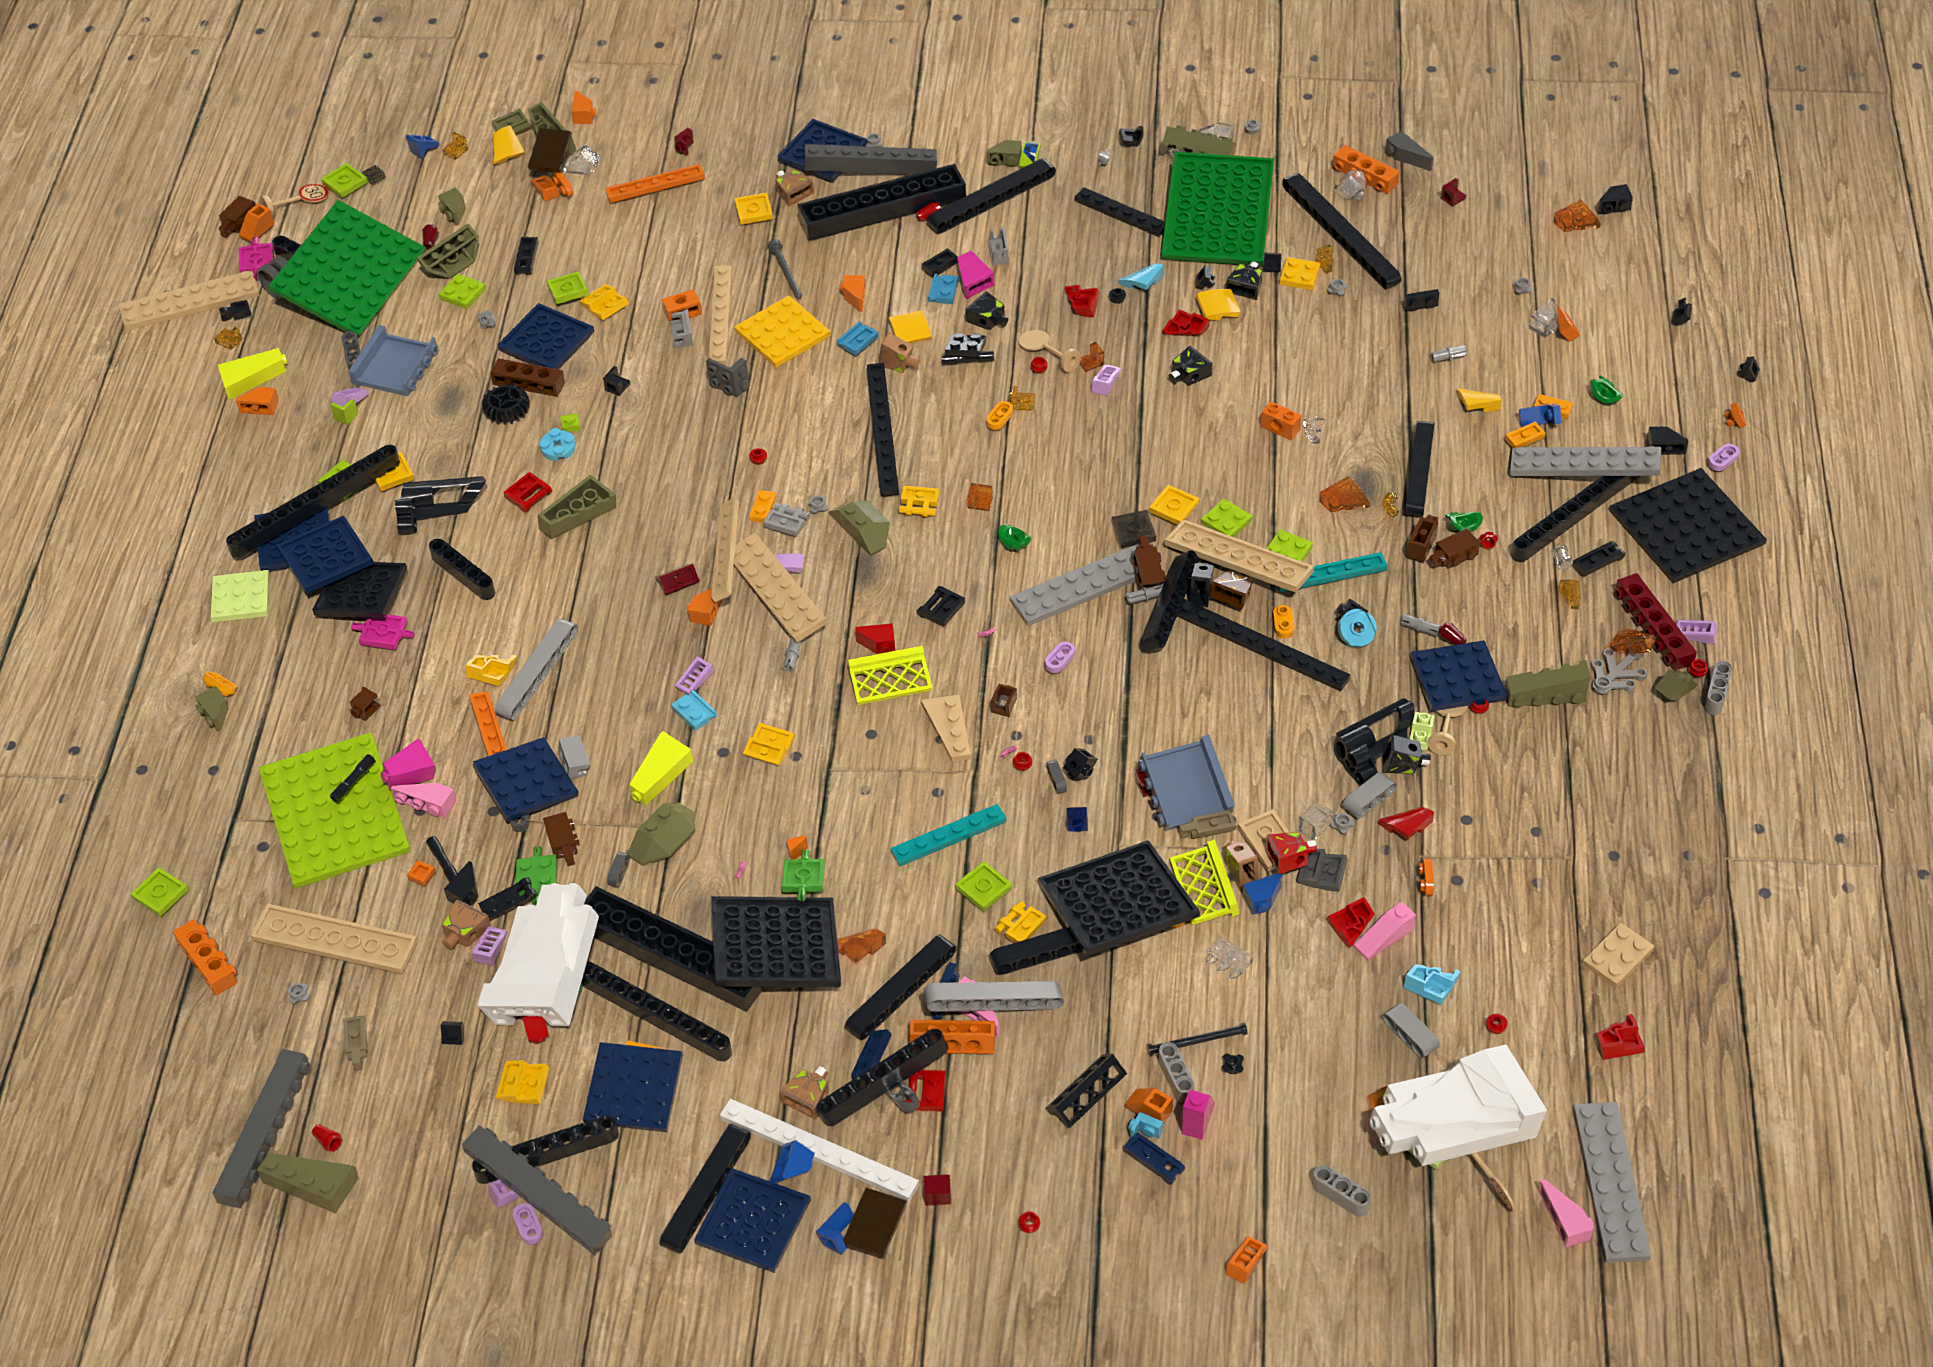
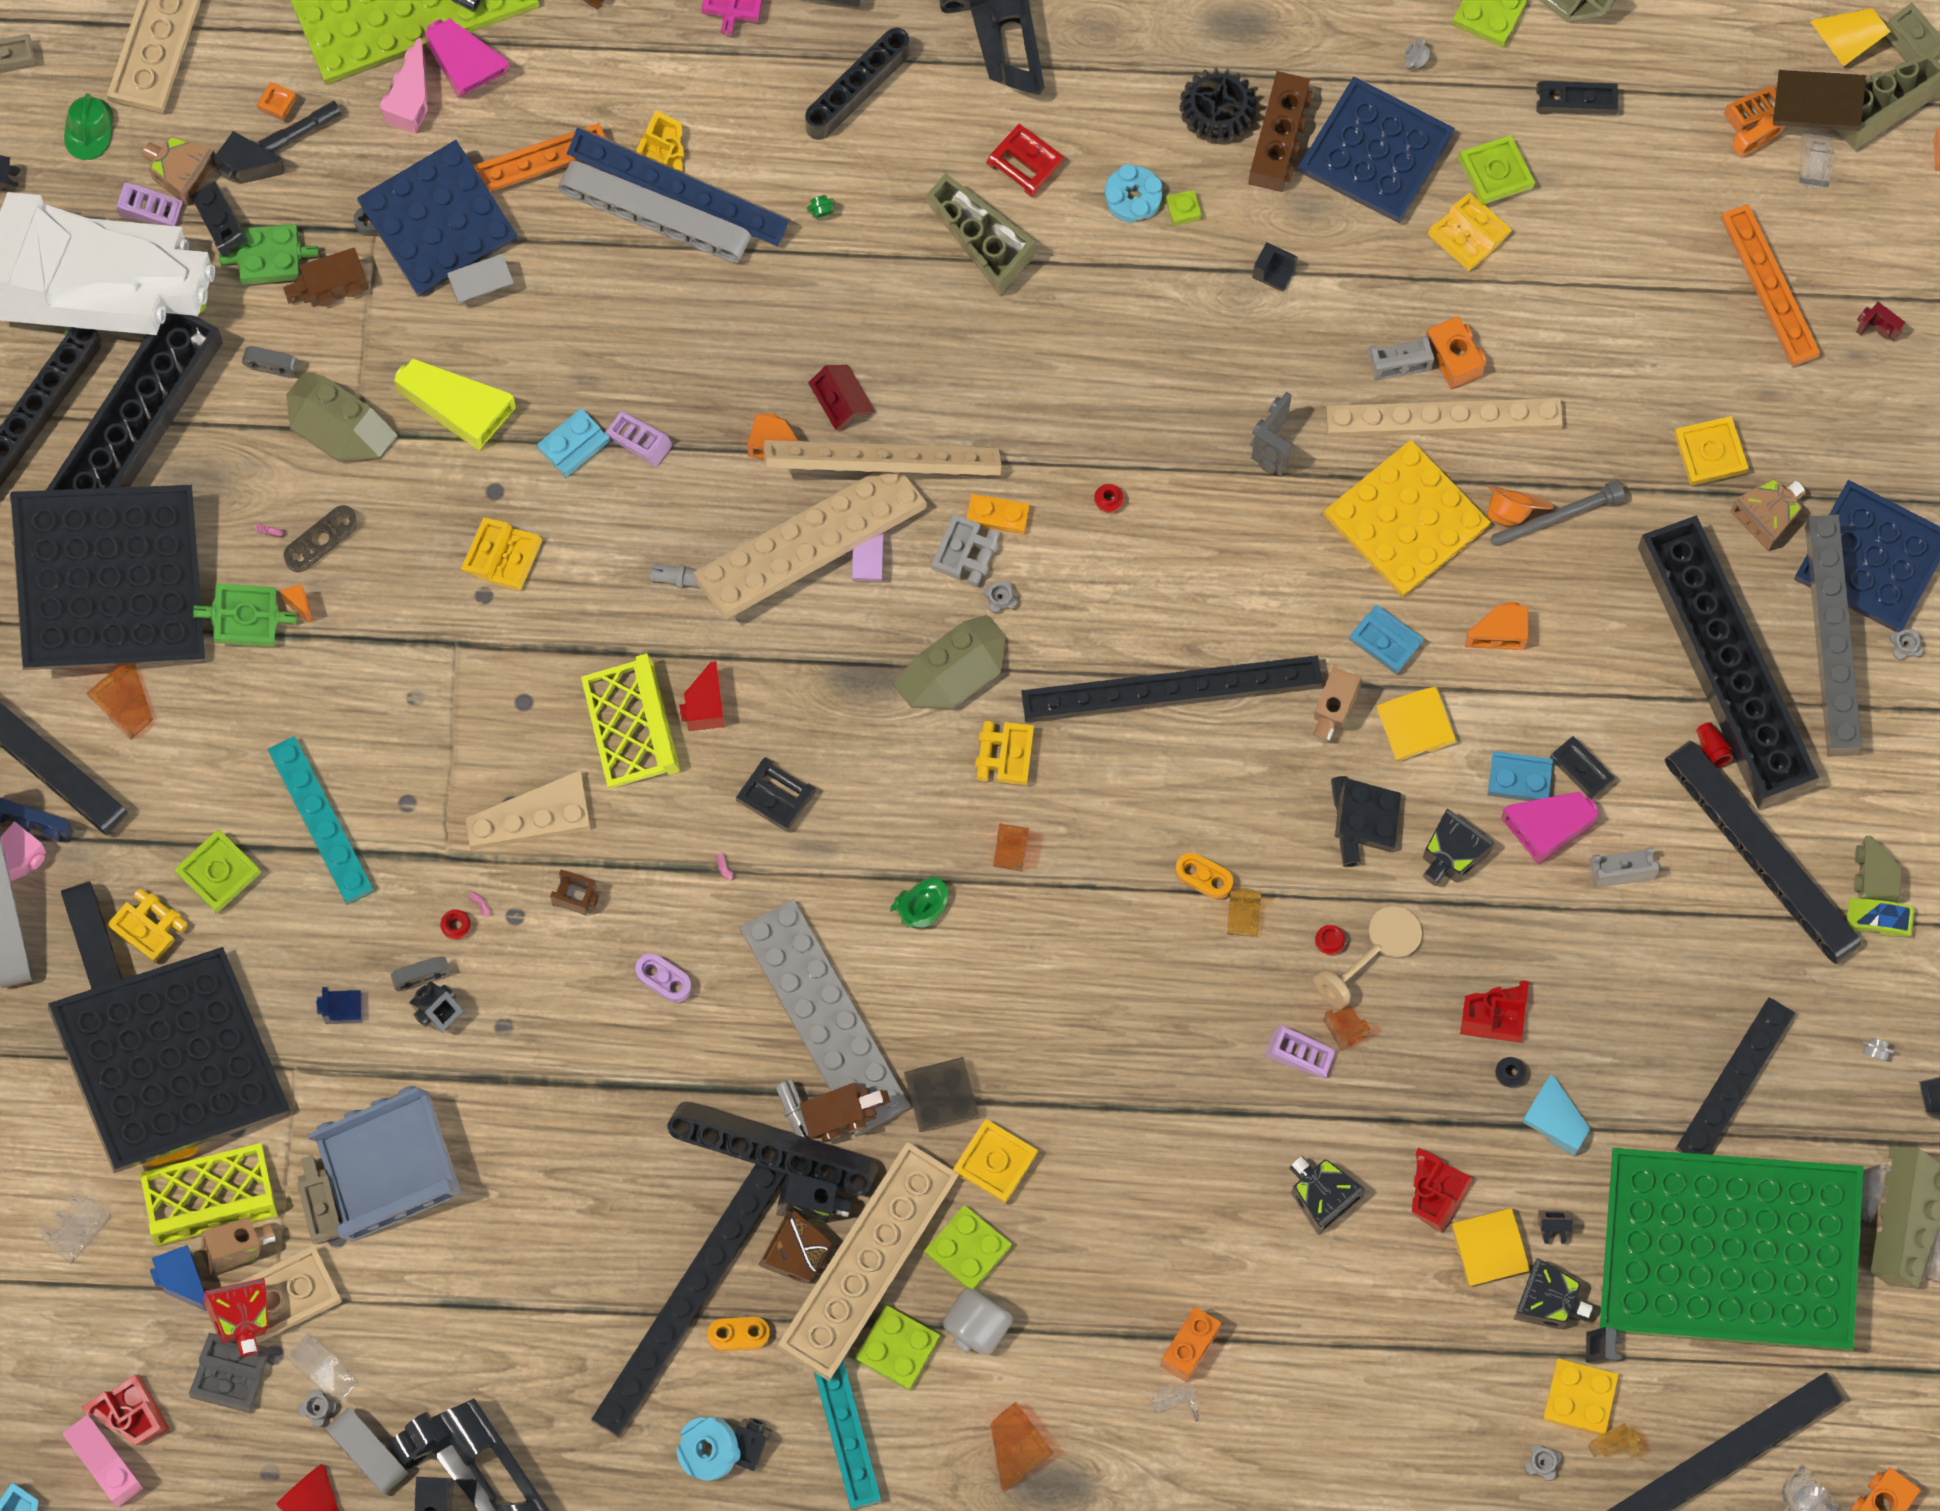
camera: 85 degrees right, 20 degrees up
none -> green piece [64,93,113,160]
none -> clear smoke beam [283,505,358,572]
none -> dark blue plate [567,126,791,247]
none -> green plate [806,195,835,219]
none -> light grey head [943,1287,1013,1355]
none -> orange piece [1487,484,1554,526]

